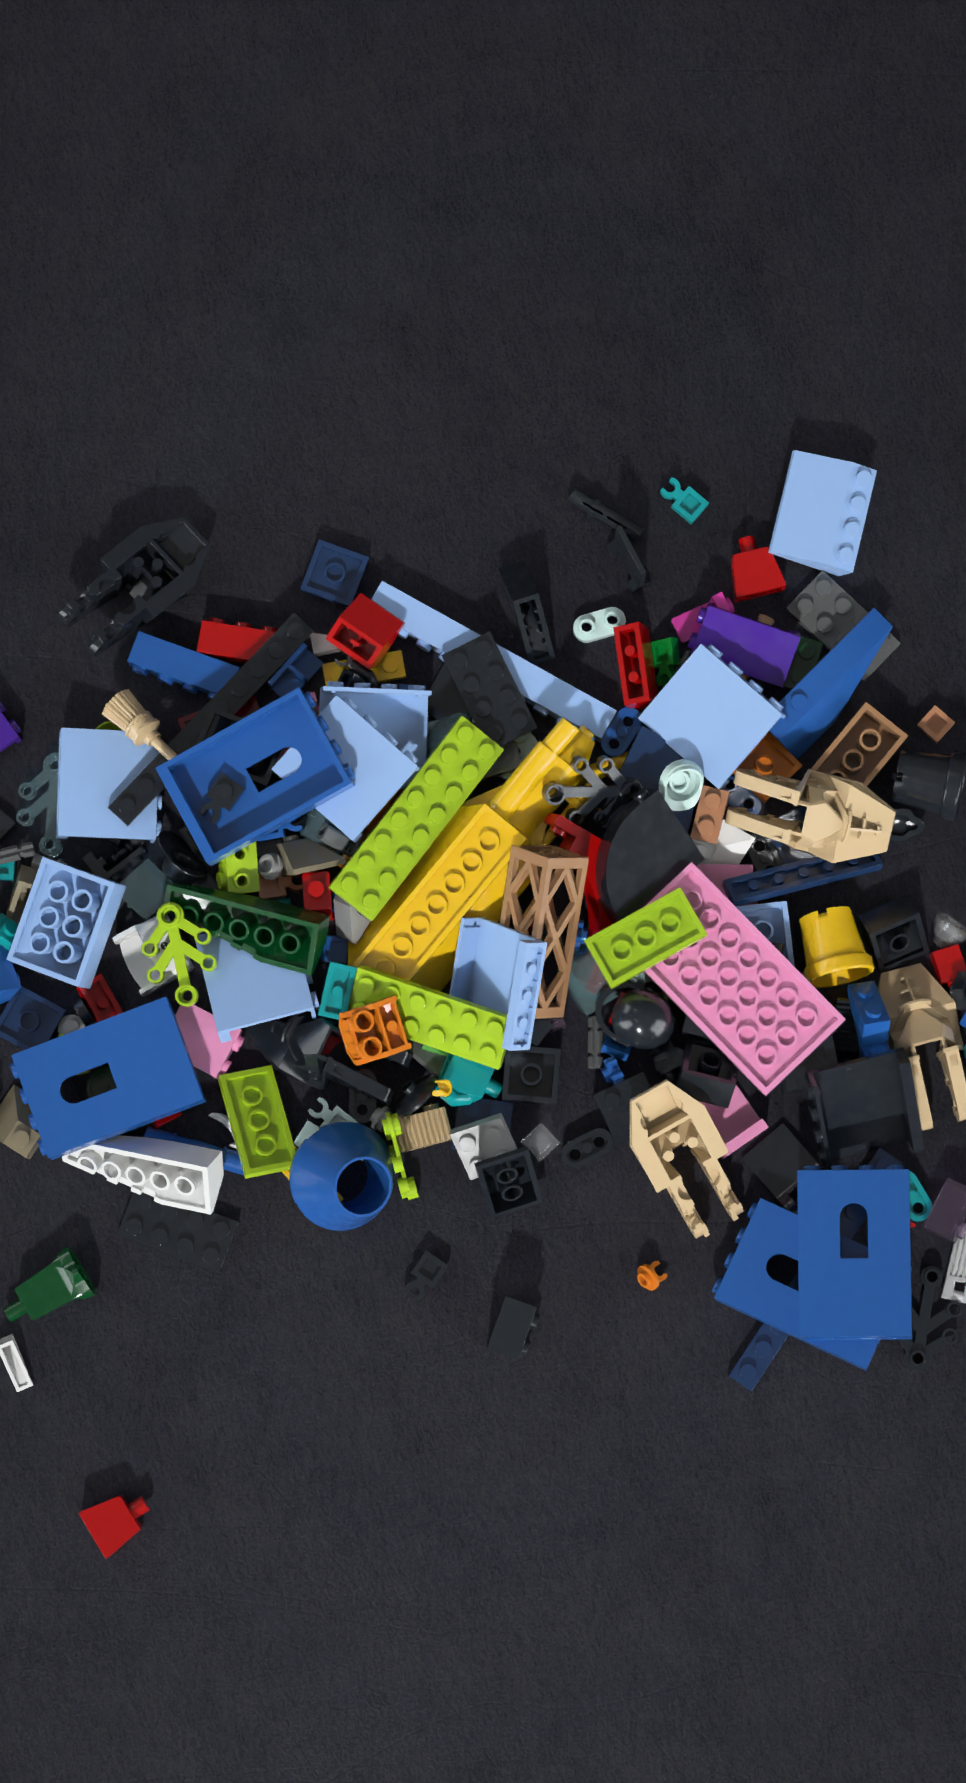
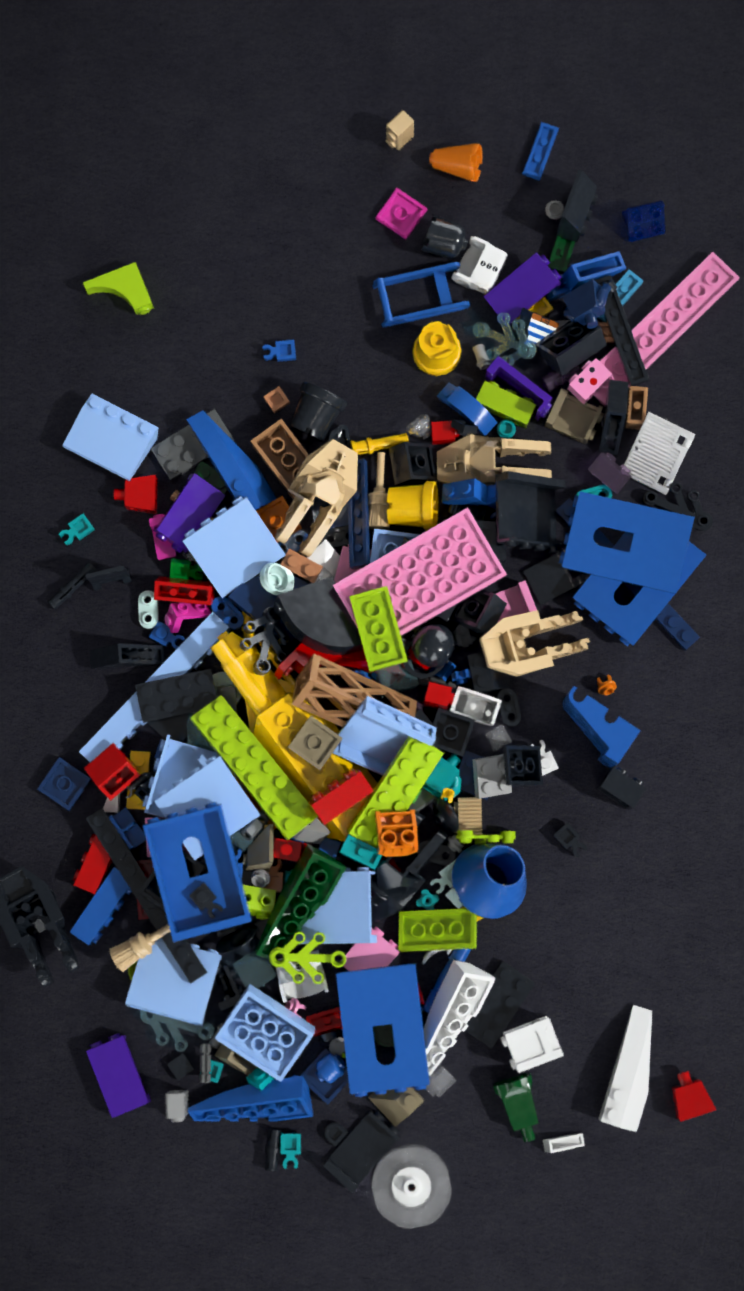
camera: 70 degrees left, 0 degrees up
none -> blue plate [149,621,186,649]
none -> dark pink bracket [165,603,211,633]
none -> bright pink plate [285,998,306,1018]
none -> dark tan plate [288,715,343,770]
none -> red brick [309,768,374,825]
none -> blue head [316,1053,346,1083]
none -> yellow pin [350,433,409,455]
none -> tan piece [368,452,390,530]
none -> teal plate [416,889,439,910]
none -> red brick [424,682,455,710]
none -> clear brick [426,1065,456,1097]
none -> white piece [450,686,502,726]
none -> white container [500,1016,563,1073]
none -> white plate [530,740,558,776]
none -> blue panel [562,686,640,769]
none -> white wedge [599,1005,652,1132]

